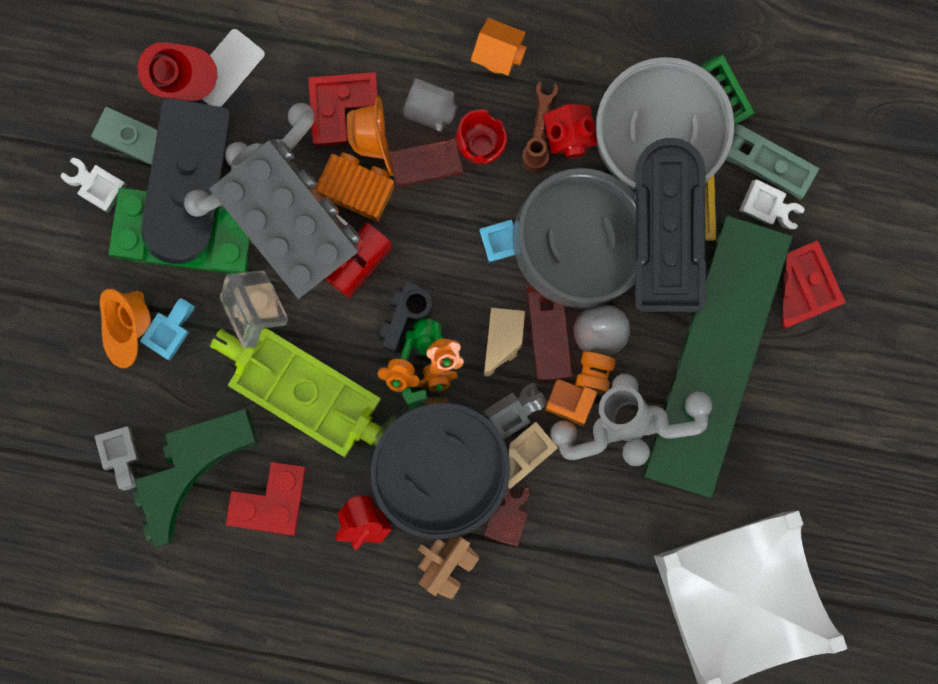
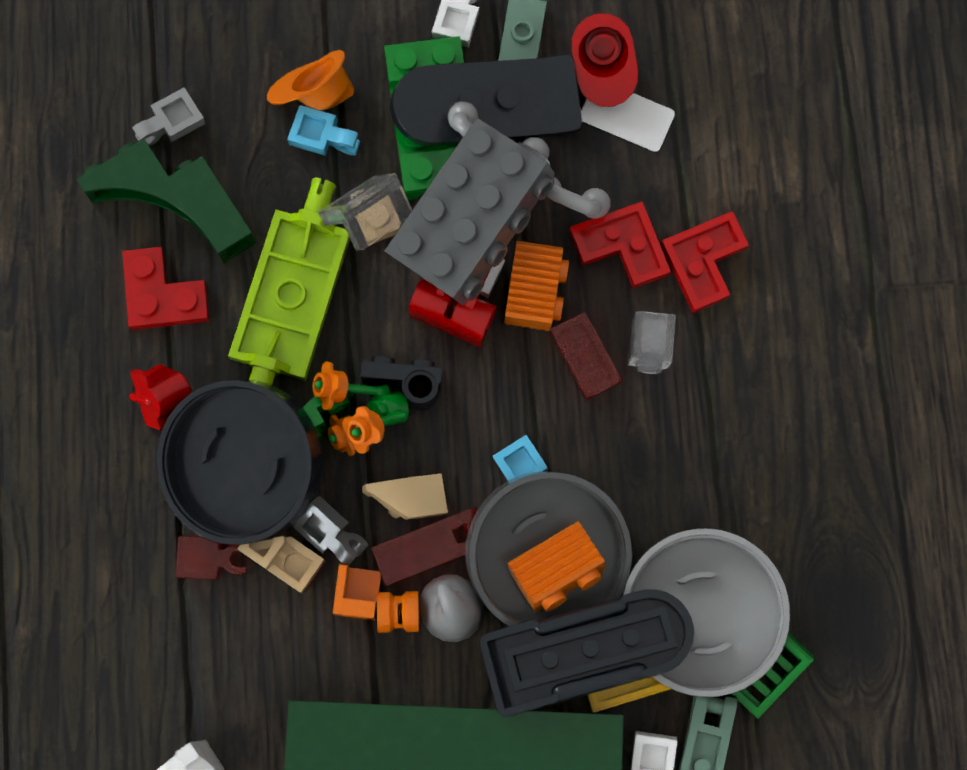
camera: 70 degrees right, 5 degrees down
orange piece [347,96,394,176] -> none
medium nougat hips [418,536,479,599] -> none
red hair [456,109,508,164] -> none
orange brick [471,18,527,75] -> none
copper brick [522,81,558,173] -> none
red brick [543,104,597,159] -> none
light grey wheel [550,374,712,466] -> none
none -> orange brick [508,521,605,613]
none -> red plate [660,211,749,313]

